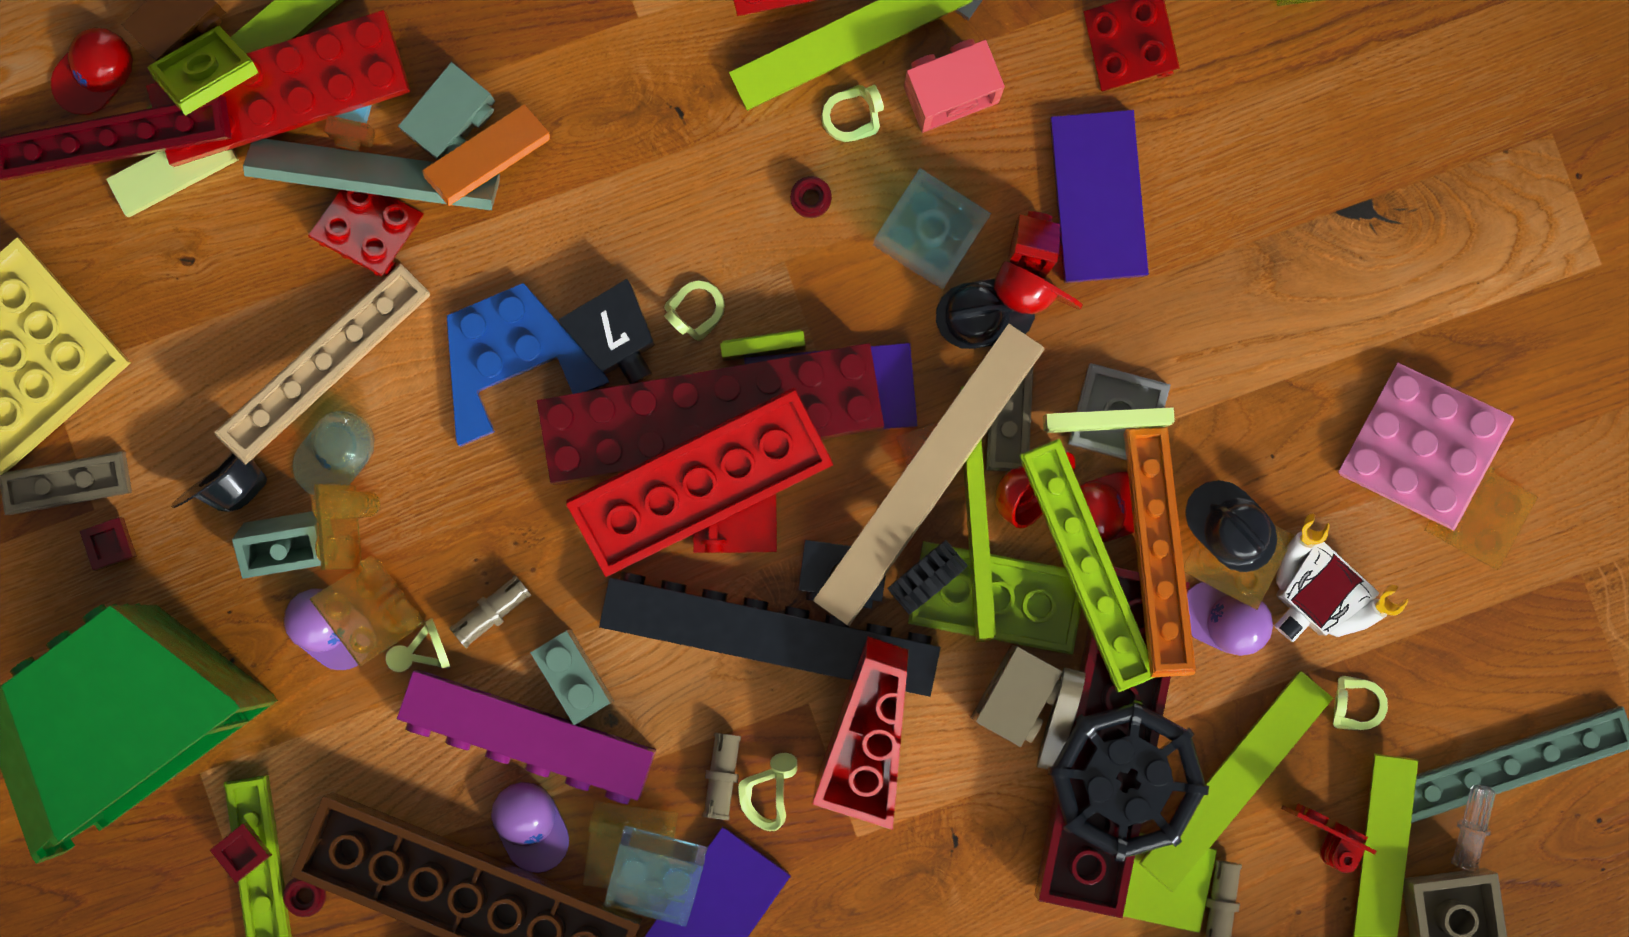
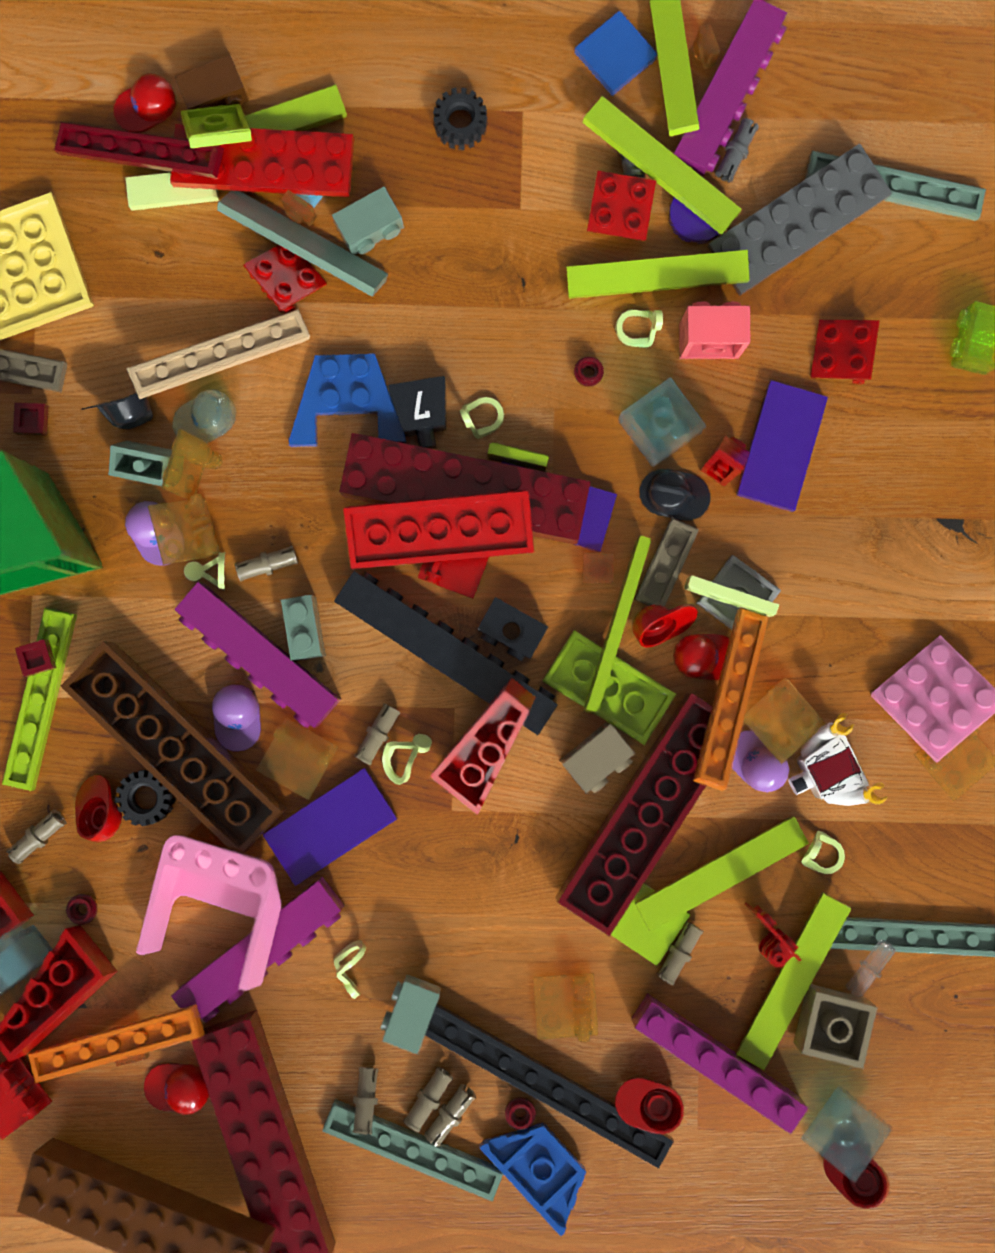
camera: 20 degrees right, 0 degrees up
dark red plate [283,878,327,917] -> none
orange tile [423,104,550,206] -> none
clear light blue slope [604,826,707,927] -> none
tan tile [813,324,1044,626] -> none
black tyre [887,540,968,614] -> none
red cap [994,261,1083,314] -> none
lime tile [1019,438,1155,692] -> none
dark tan beam [1037,667,1086,770] -> none
black plate [1047,699,1209,862] -> none
black piece [1185,480,1277,572] -> none

